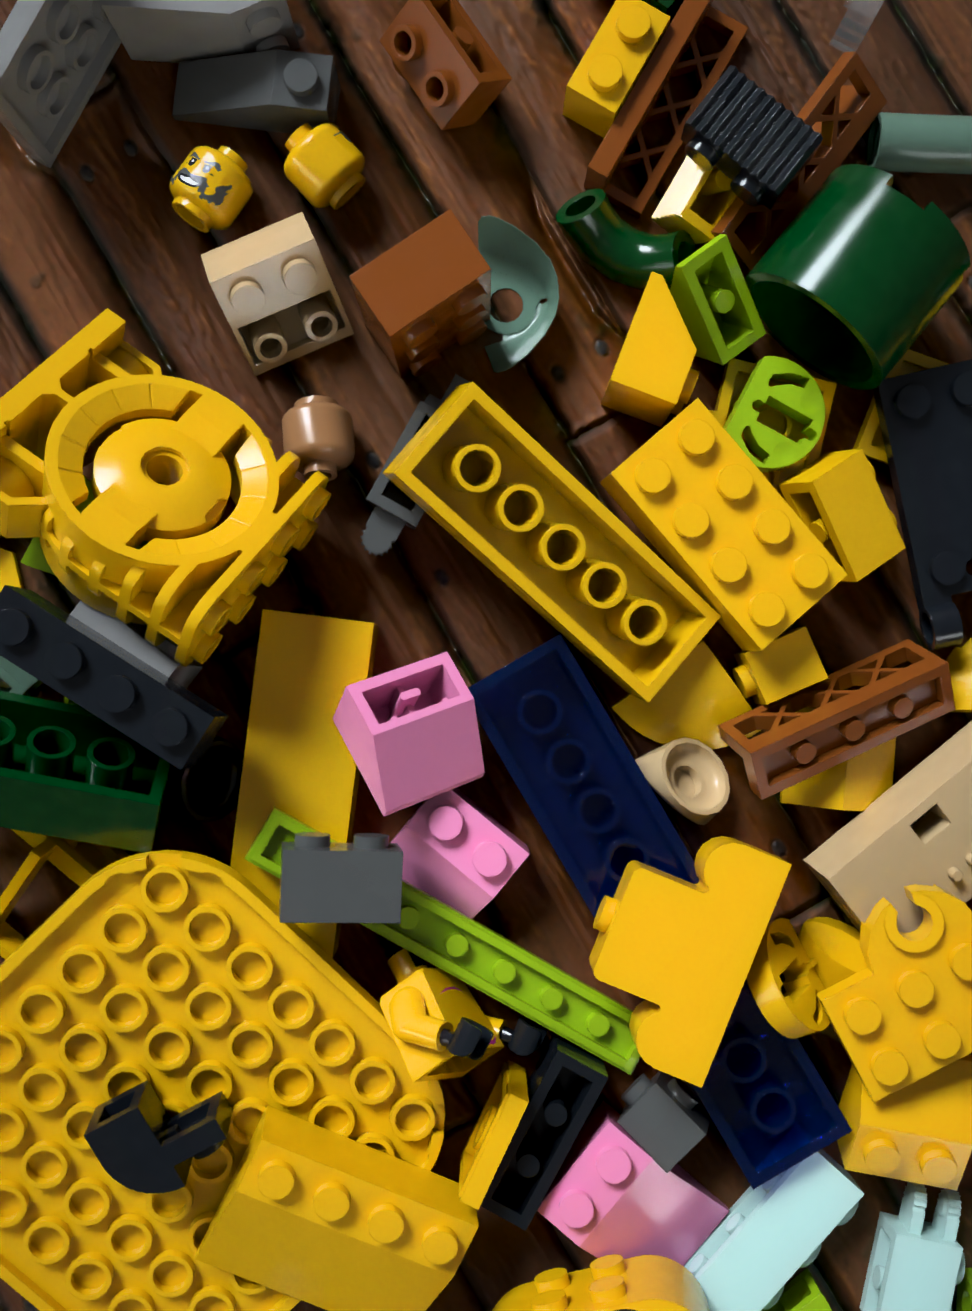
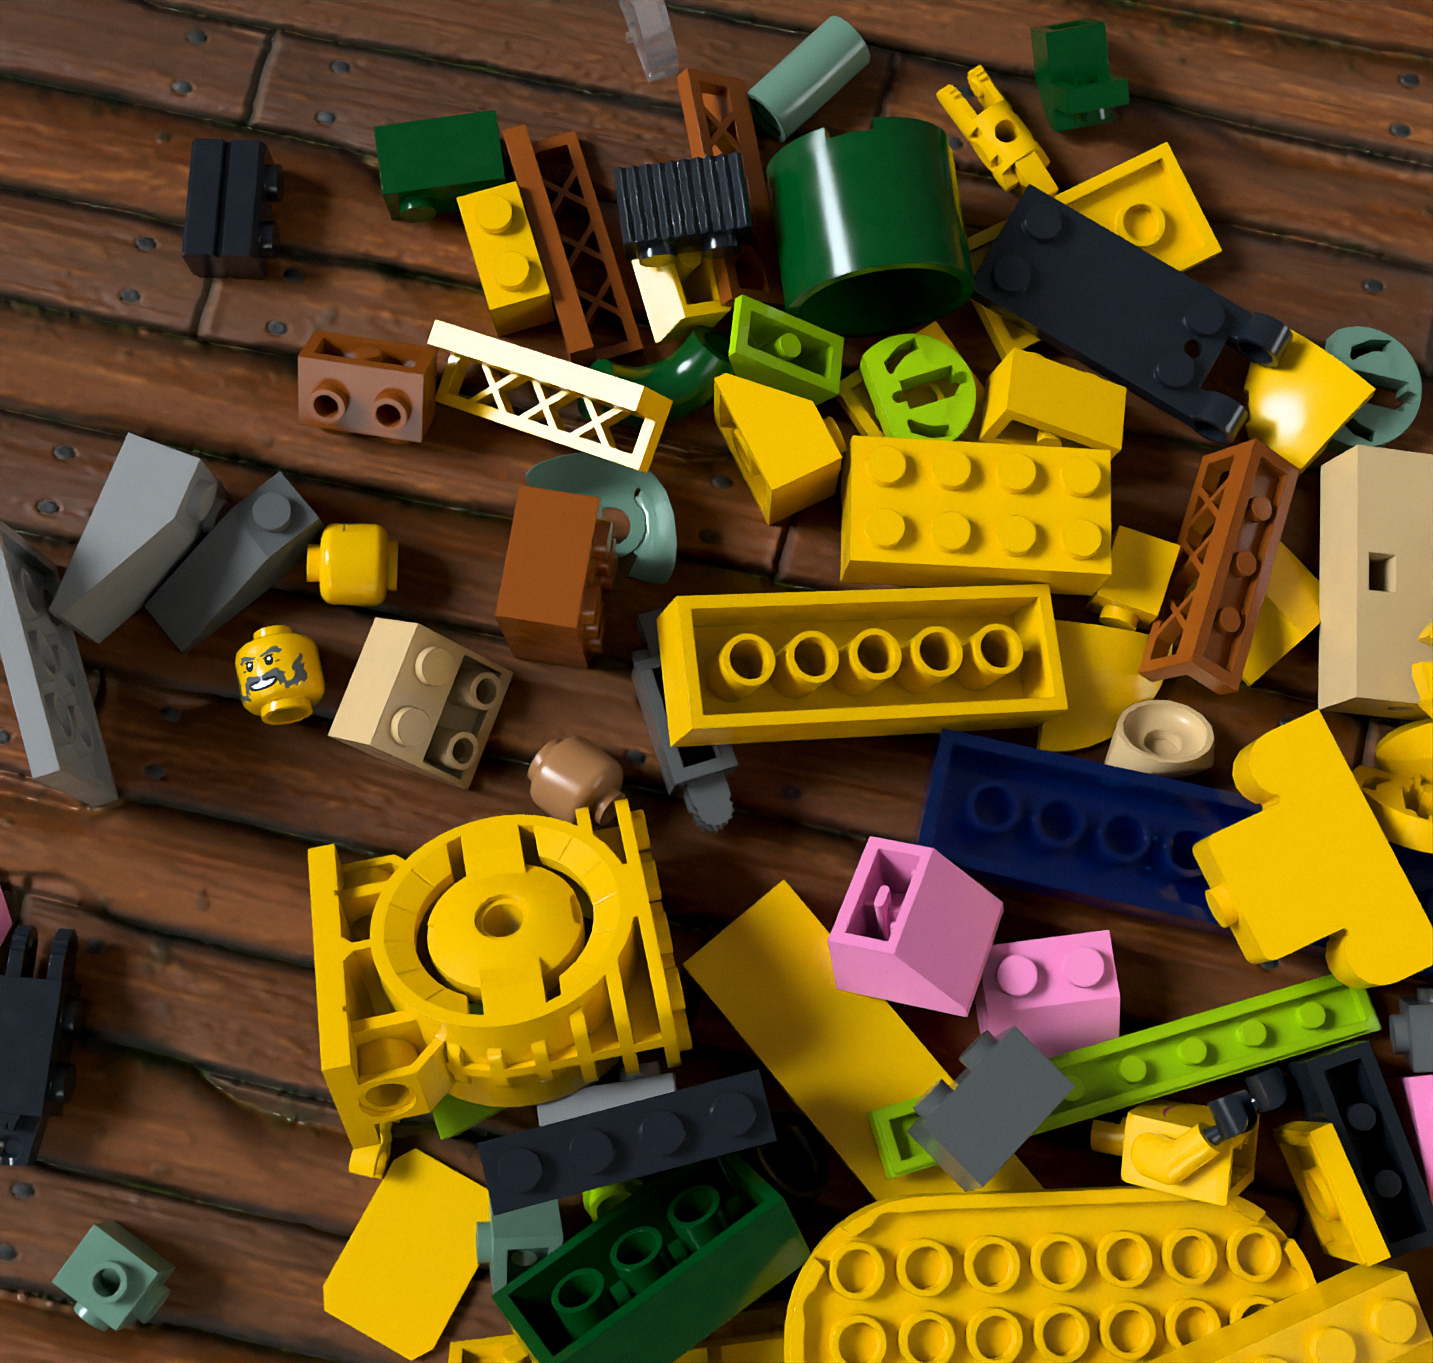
camera: 45 degrees left, 10 degrees down
none -> fence [427,319,673,474]

